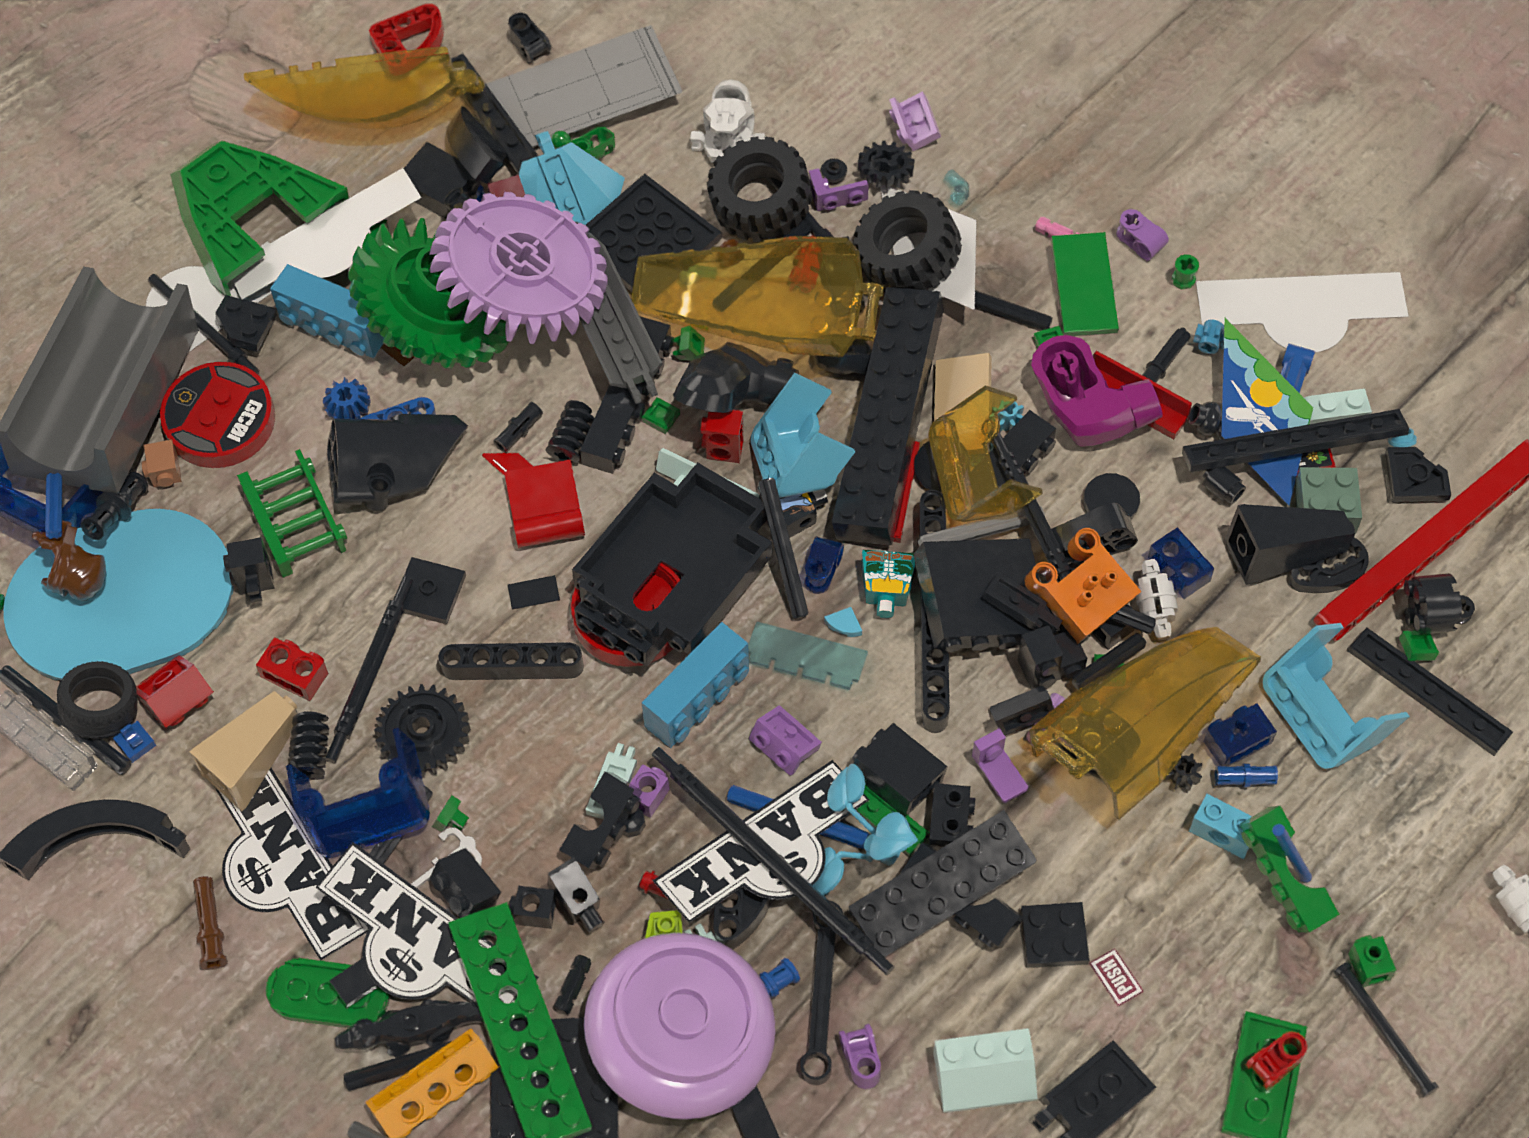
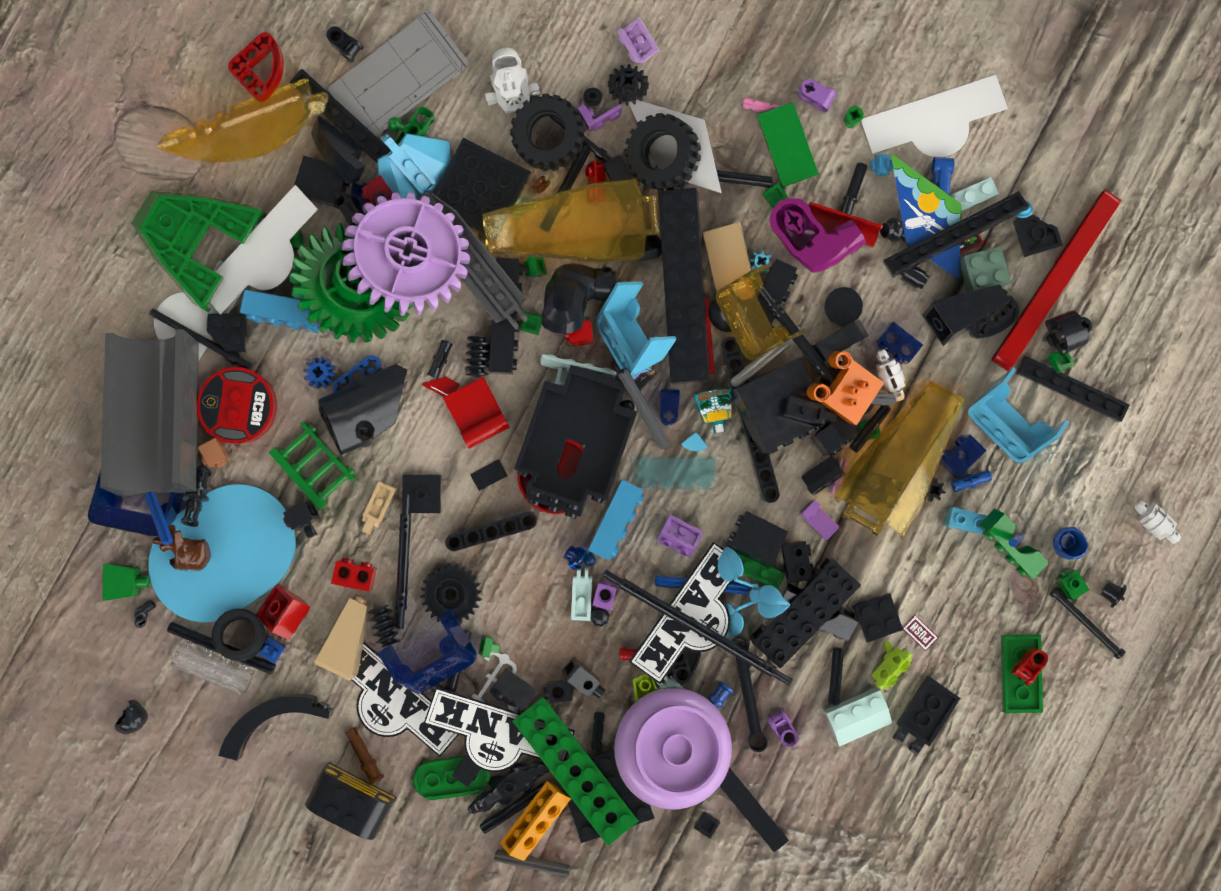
camera: 15 degrees left, 25 degrees up
black arch [559,771,643,869] -> none
clear light blue arm [944,169,969,205] -> none
none -> black brick [305,762,397,840]
none -> tan hinge [362,481,397,535]
none -> clear blue animal [563,545,596,570]
none -> black axle [828,647,844,705]
none -> lime brick [871,641,913,690]
none -> blue hair [1053,527,1088,560]
none -> black piece [1100,581,1127,608]

